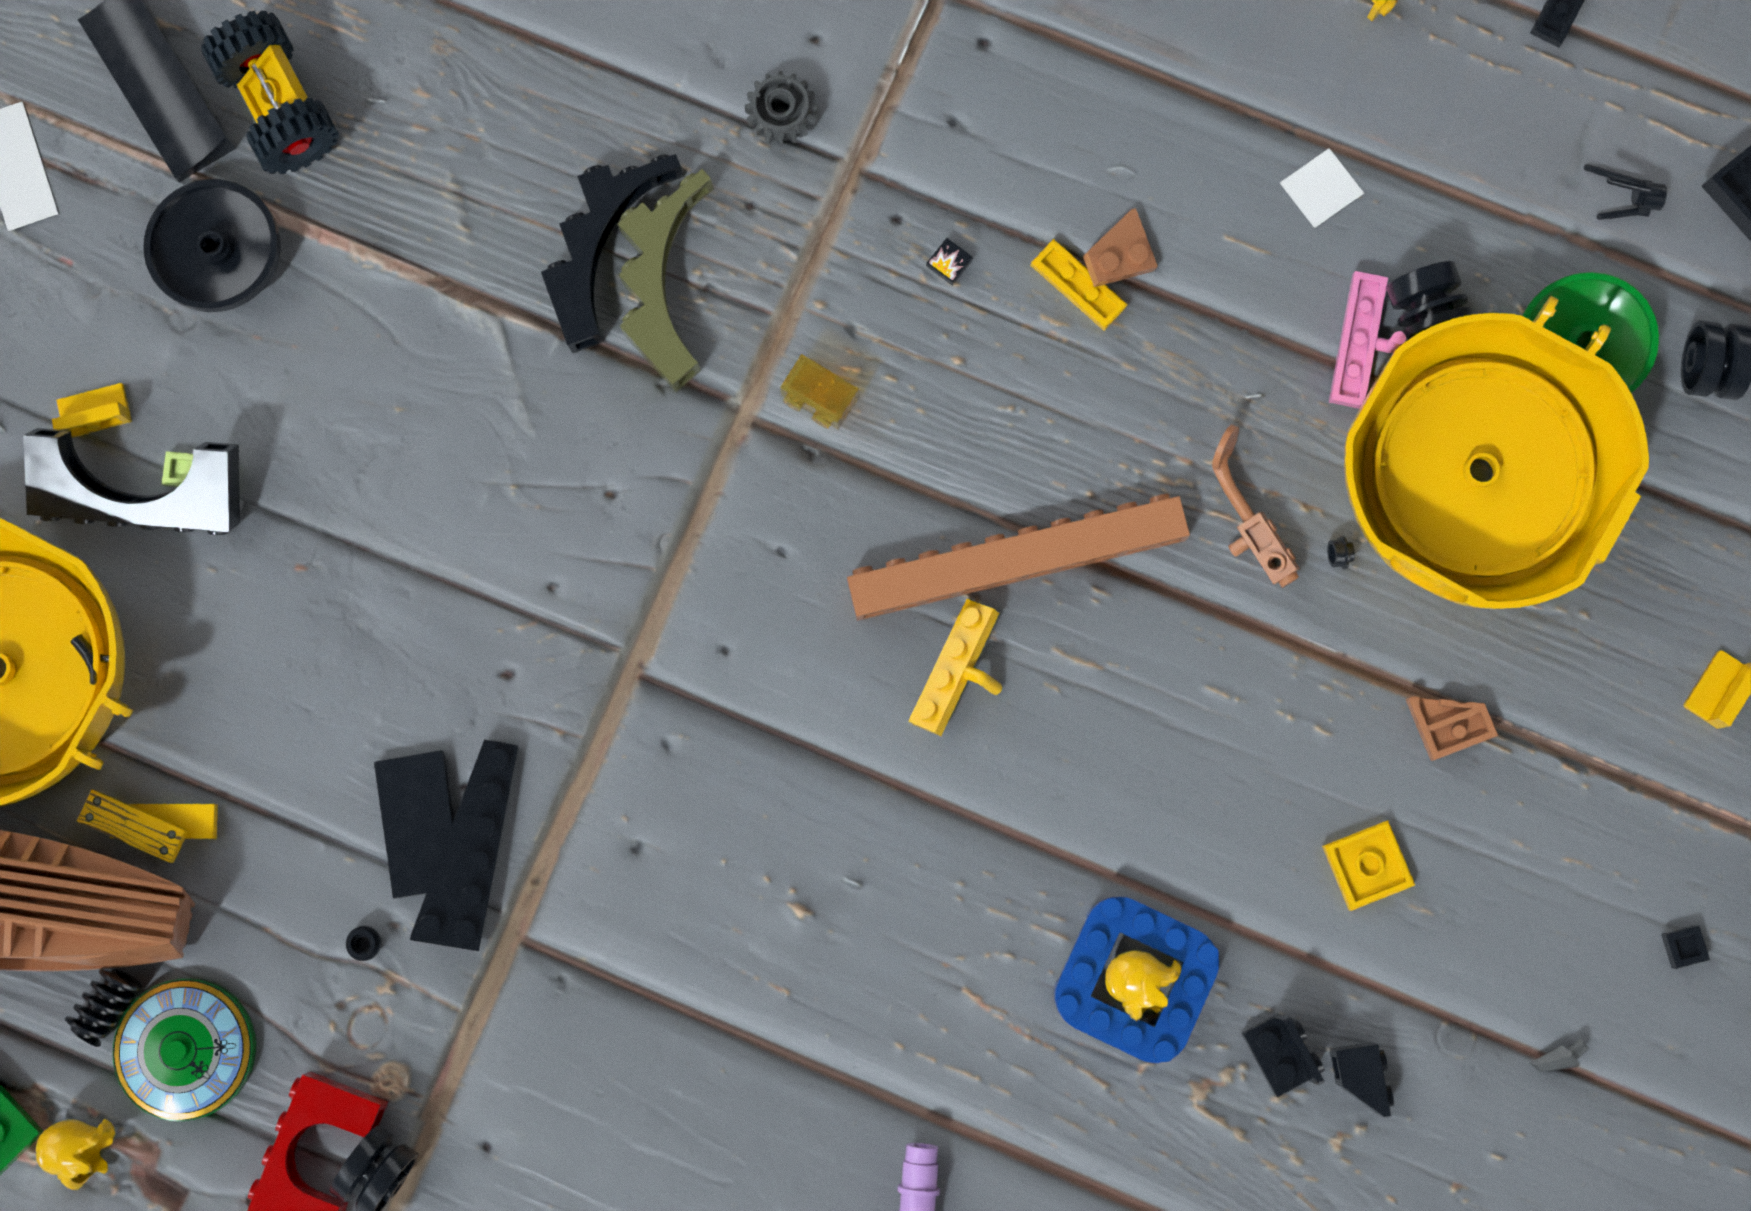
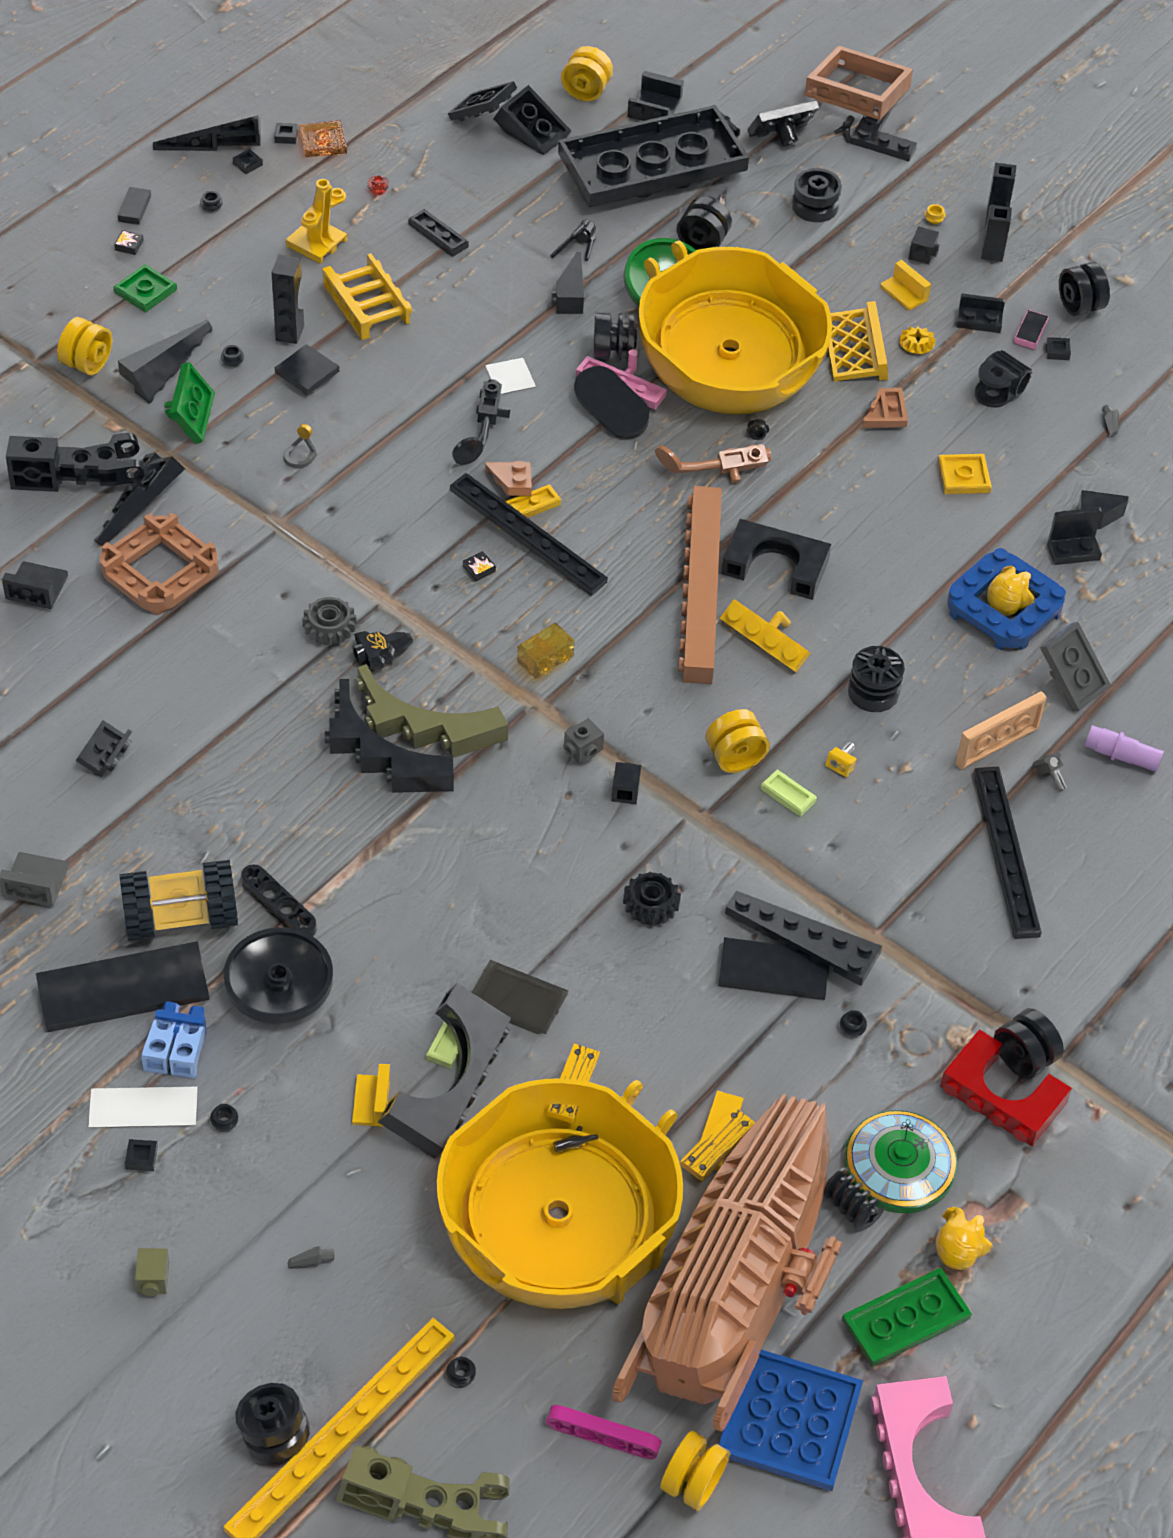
camera: 80 degrees left, 30 degrees down
none -> light blue hips [141,1002,207,1079]
none -> black plate [210,1104,239,1131]
none -> black beam [241,864,317,936]
none -> black rock [352,631,413,672]
none -> black tile [450,473,608,596]
none -> black piece [452,379,511,465]
none -> clear smoke piece [471,960,569,1034]
none -> yellow tile [547,1044,600,1124]
none -> black slope [552,252,584,314]
none -> dark grey brick [563,718,604,764]
none -> black tile [574,366,650,438]
none -> black brick [611,762,641,805]
none -> black gear [623,872,681,926]
none -> yellow wheel [705,709,770,773]
none -> black arch [721,519,831,600]
none -> yellowish green tile [761,769,817,817]
none -> yellow piece [825,742,857,778]
none -> yellow fence [828,301,888,382]
none -> black wheel [848,646,905,712]
none -> yellow gear [899,326,936,354]
none -> light nougat tile [955,691,1047,770]
none -> black bracket [956,293,1005,333]
none -> black tile [973,766,1042,939]
none -> black piece [974,350,1033,408]
none -> black tile [1014,310,1049,350]
none -> piece [1032,752,1067,790]
none -> dark grey plate [1040,622,1111,711]

